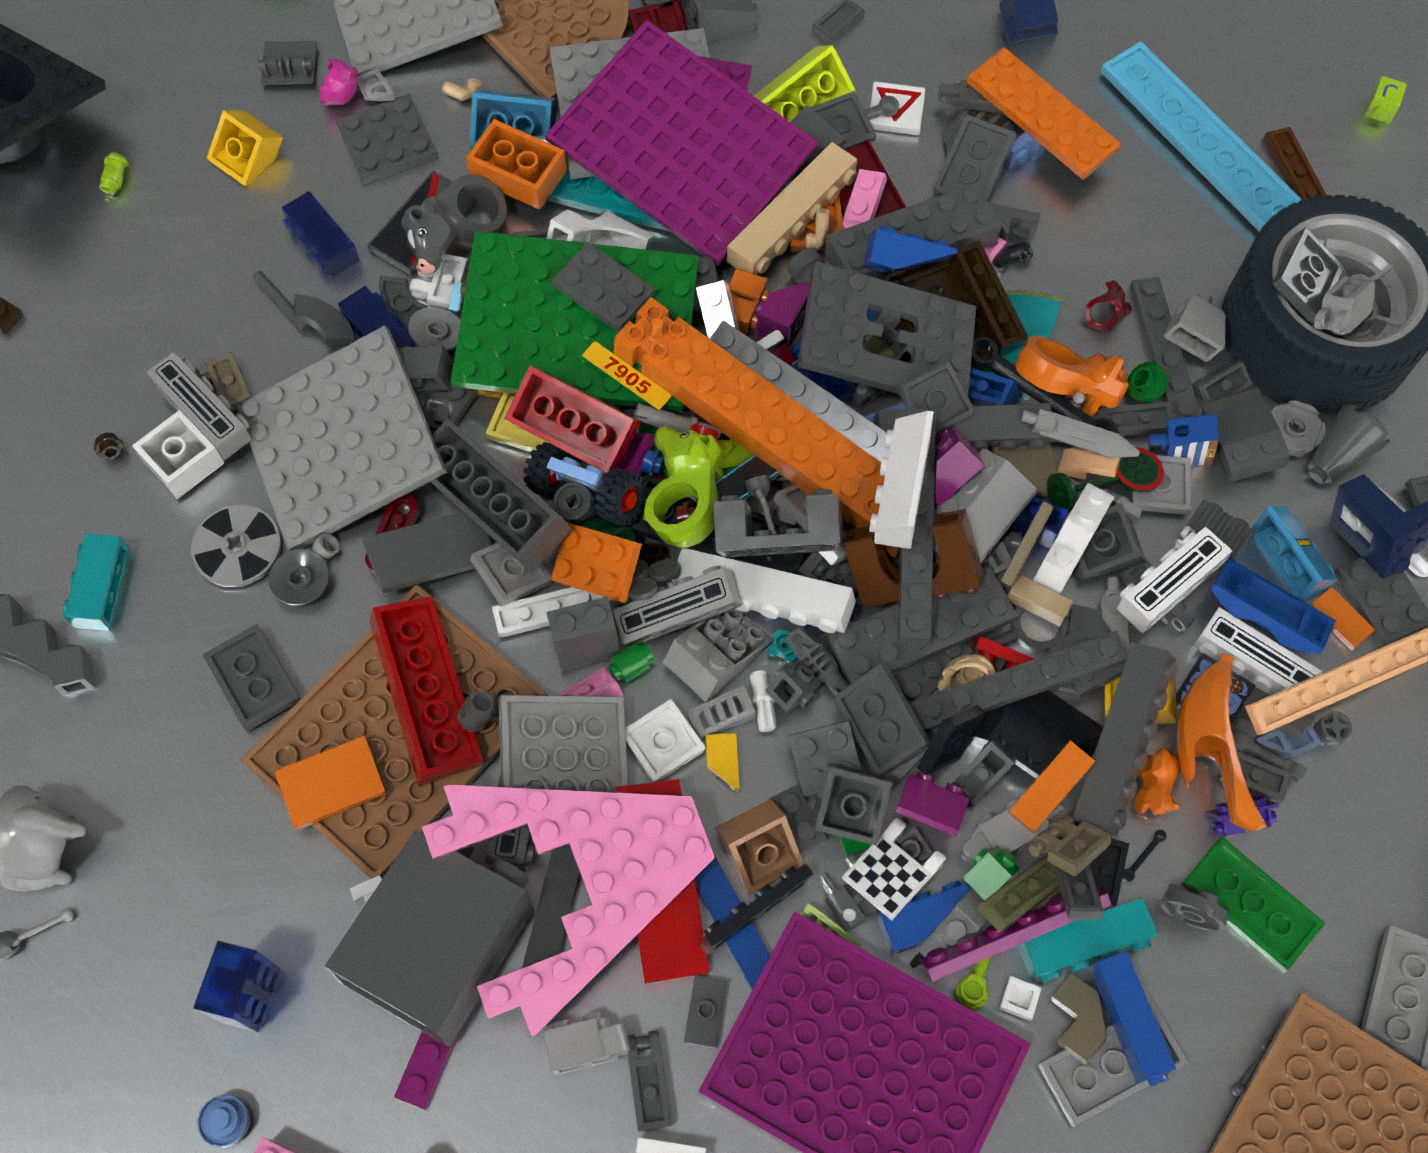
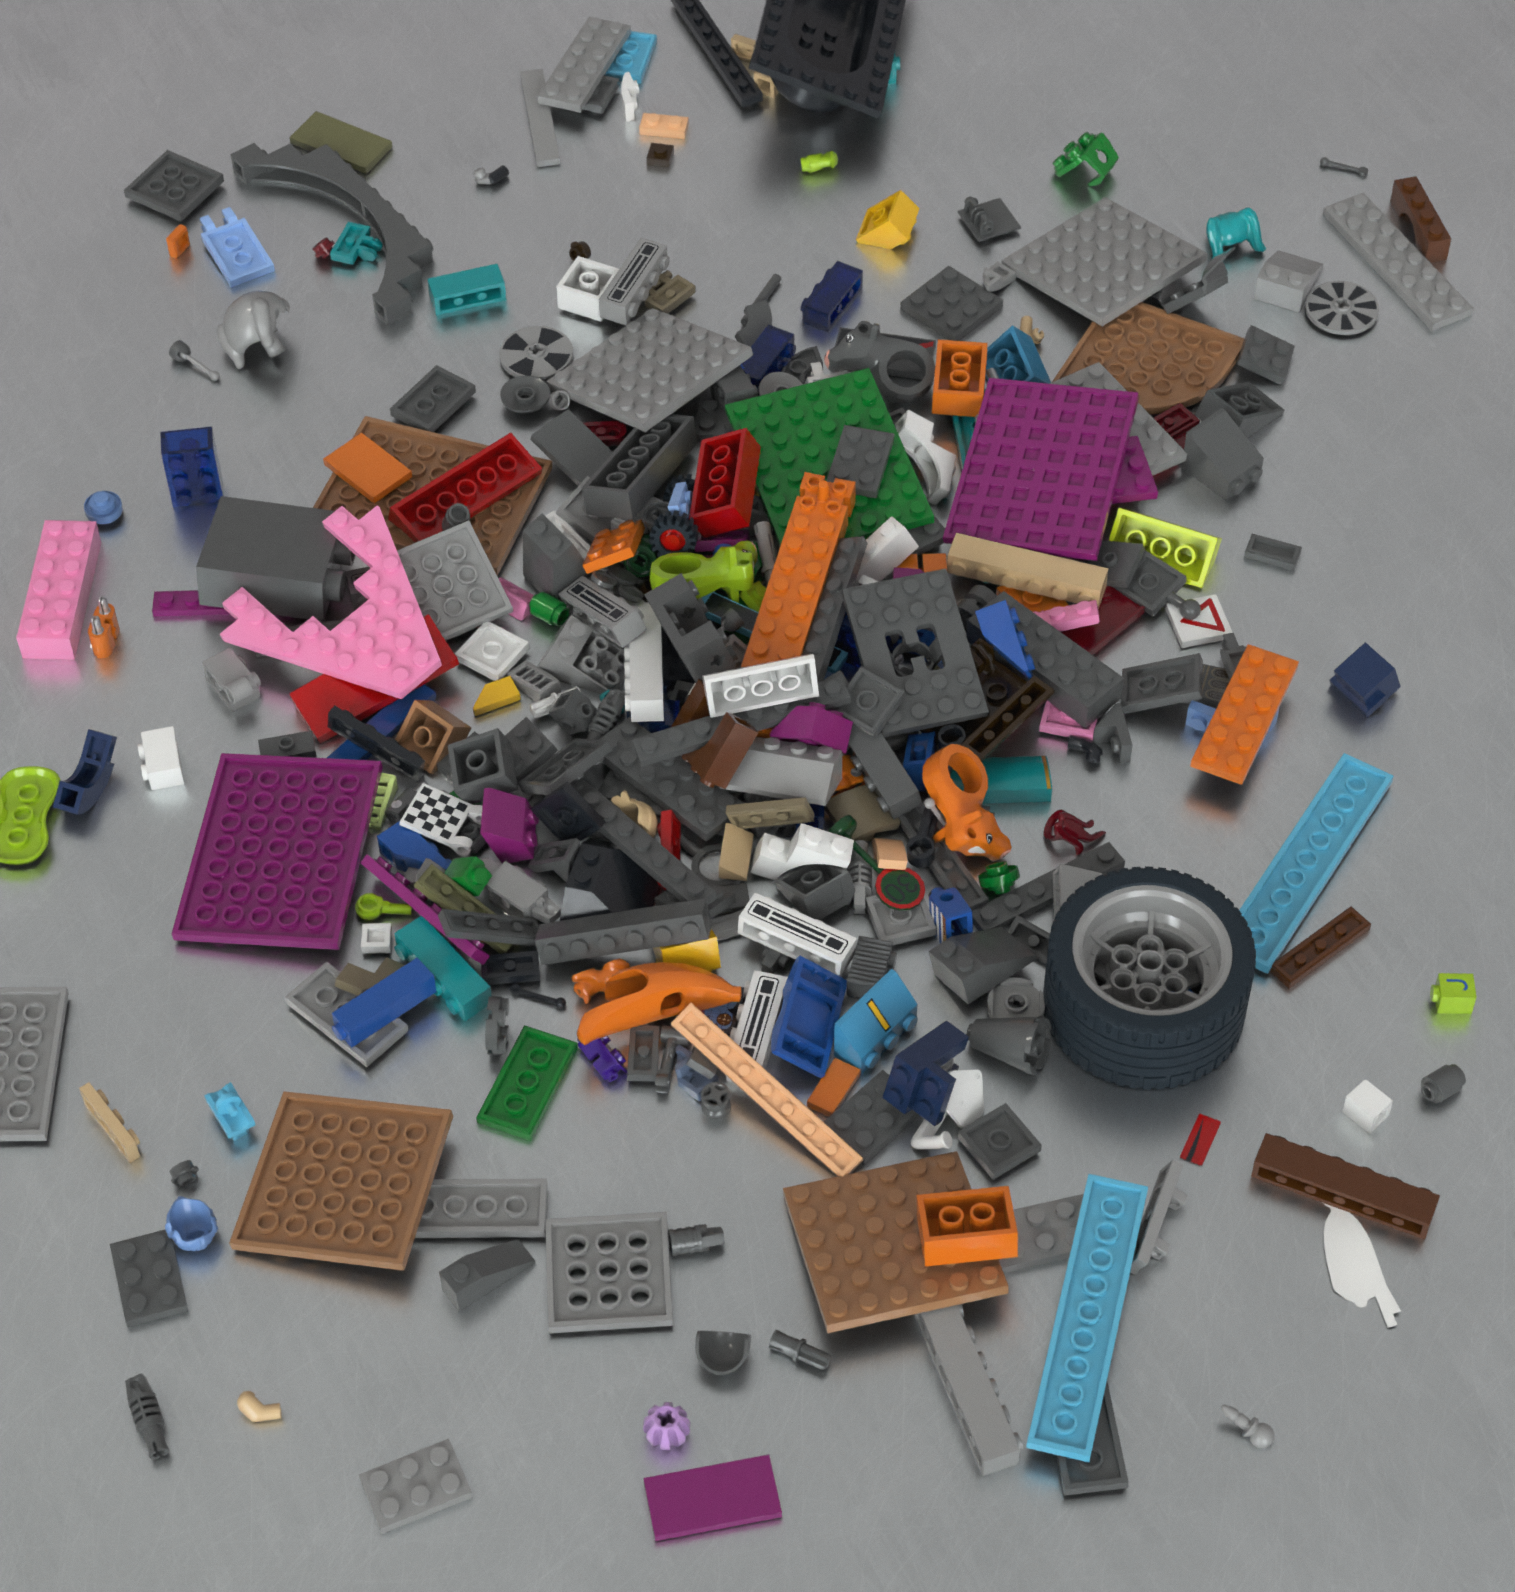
camera: 70 degrees right, 15 degrees down
dark pink hair [319,59,358,106] -> none
yellow sticker [582,341,672,410] -> none
dark grey plate [627,1030,672,1132] -> none
red tile [690,424,719,440] -> none
tan arm [805,209,830,250] -> none
orange tile [1008,740,1096,833] -> none
light grey piece [1020,409,1140,458] -> none
dark tan plate [1028,815,1112,877] -> none
dark grey plate [1272,227,1344,324] -> none
light grey hinge [1314,277,1375,334] -> none

